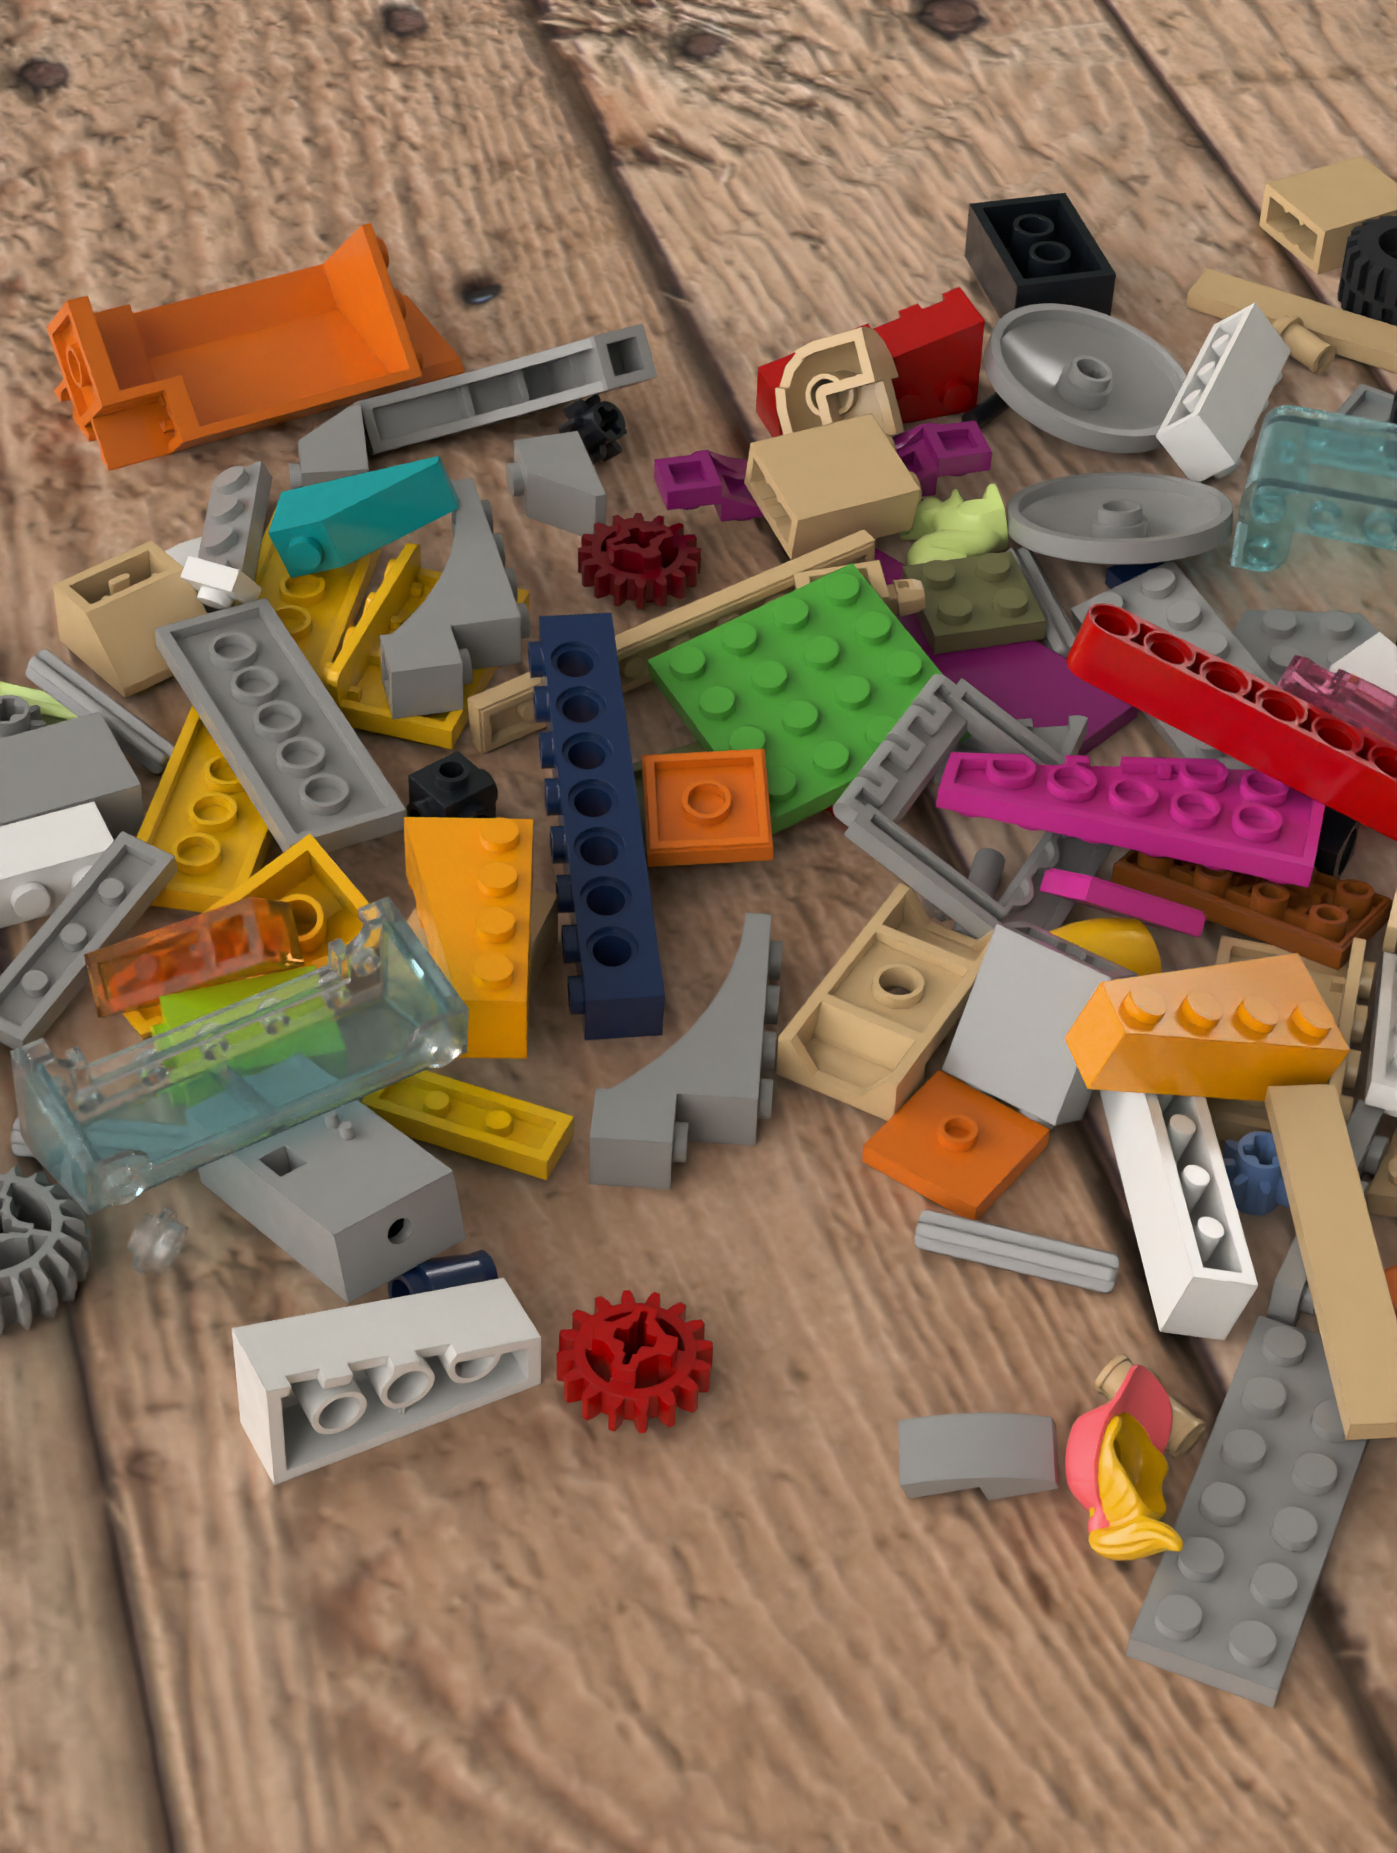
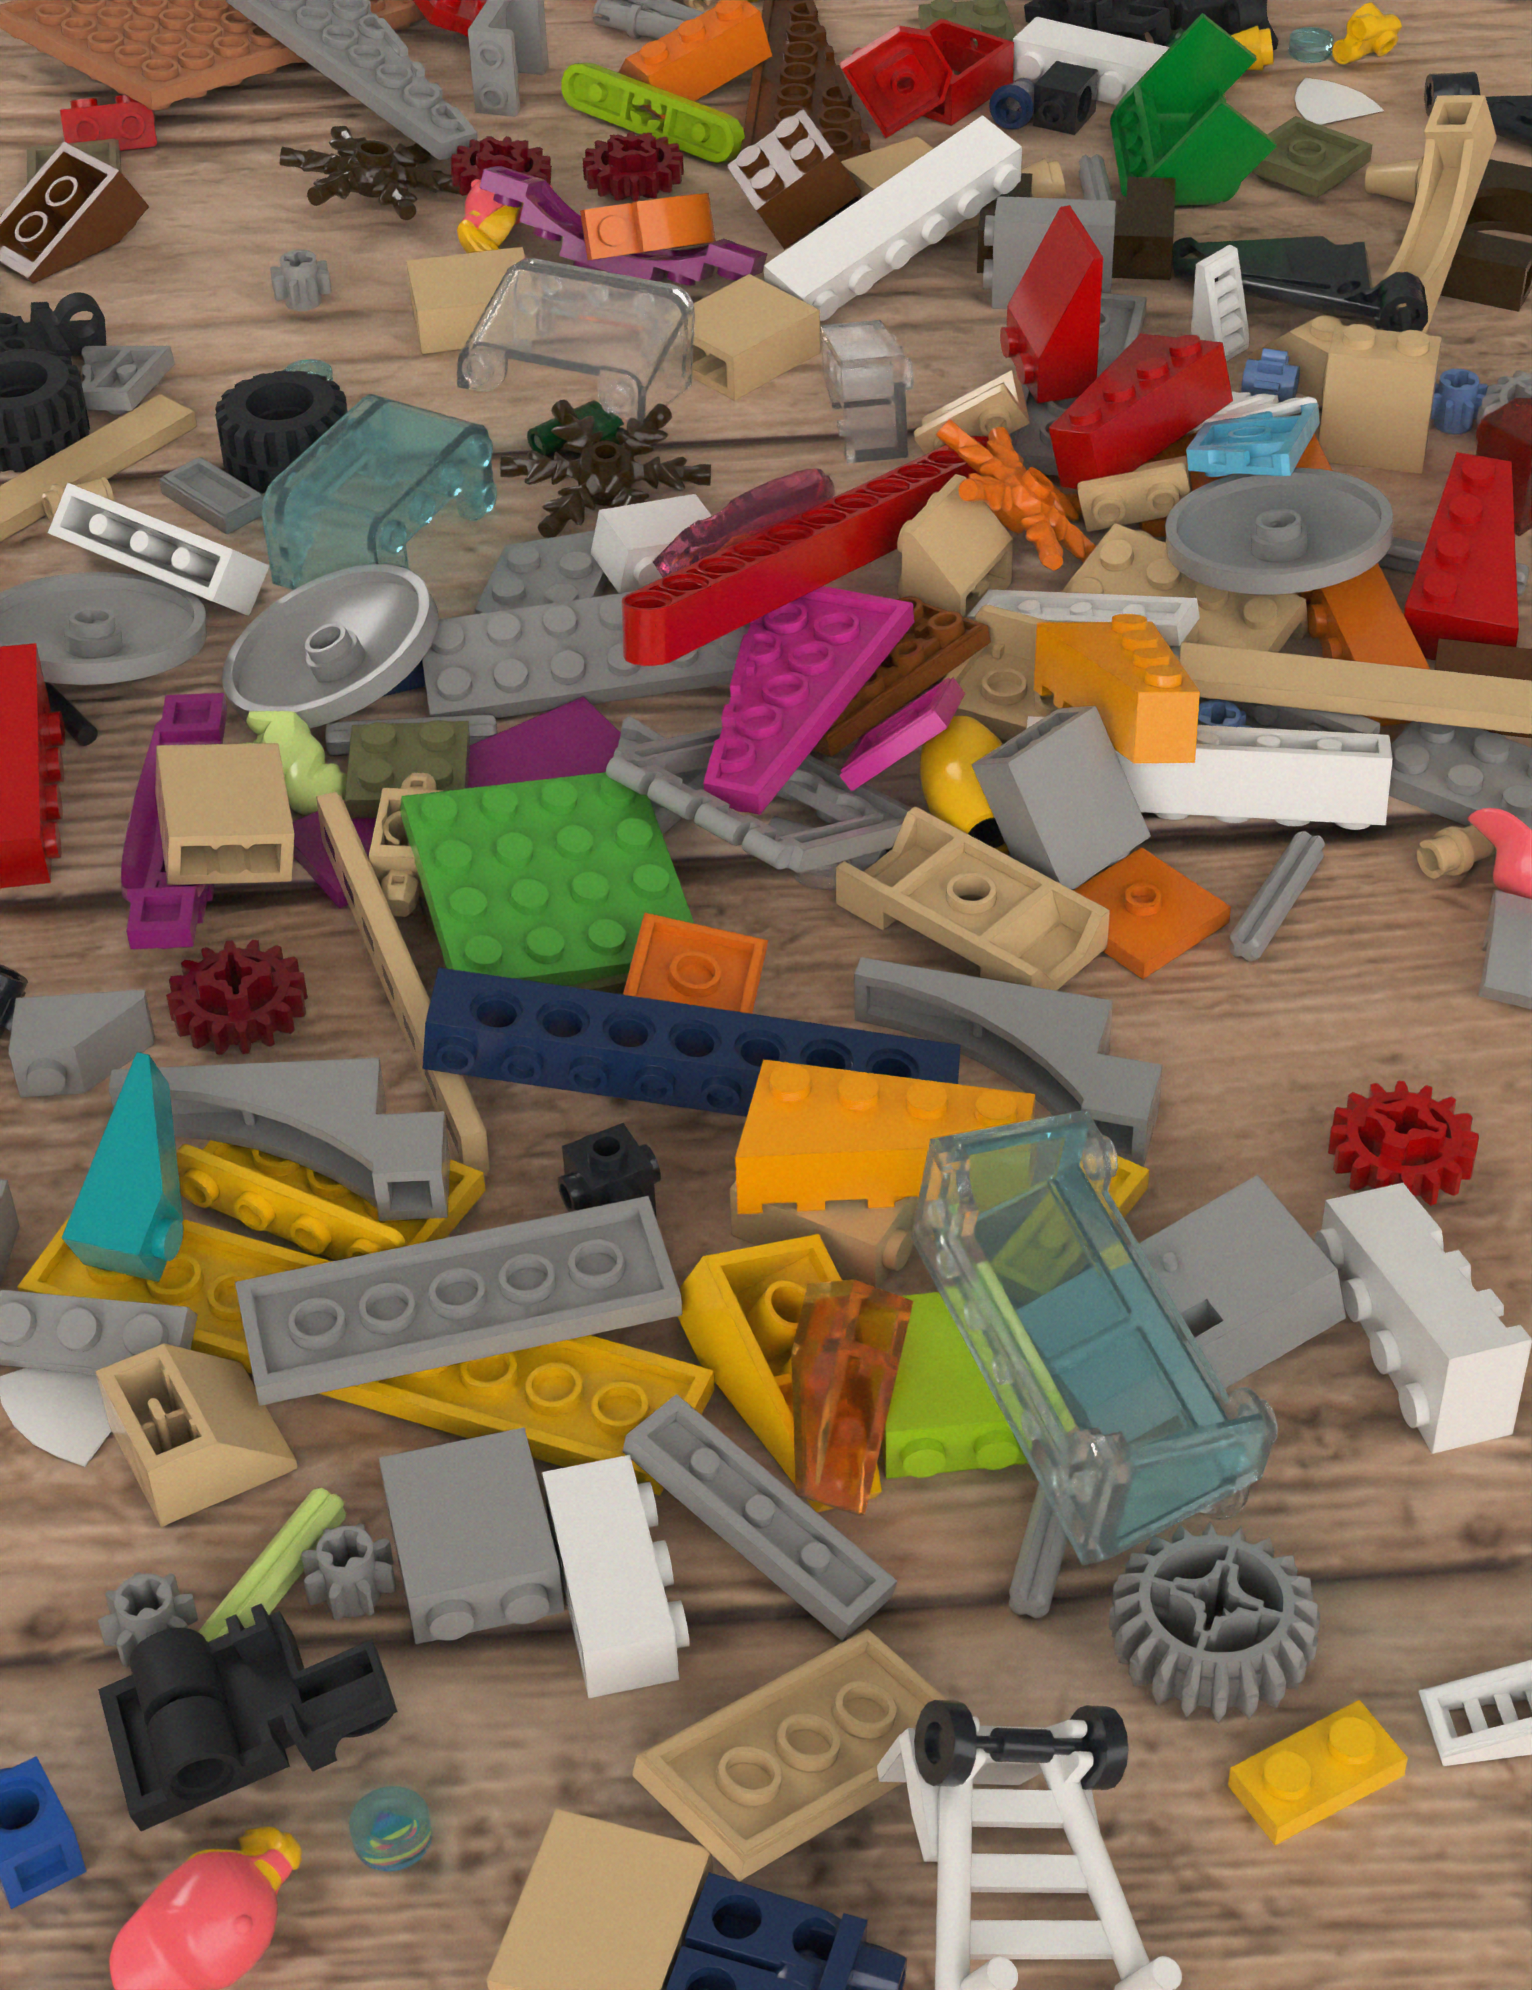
camera: 75 degrees left, 0 degrees up
light grey axle [25,649,175,775] -> none
white plate [180,555,262,610] -> none
tan brick [775,327,905,436] -> none

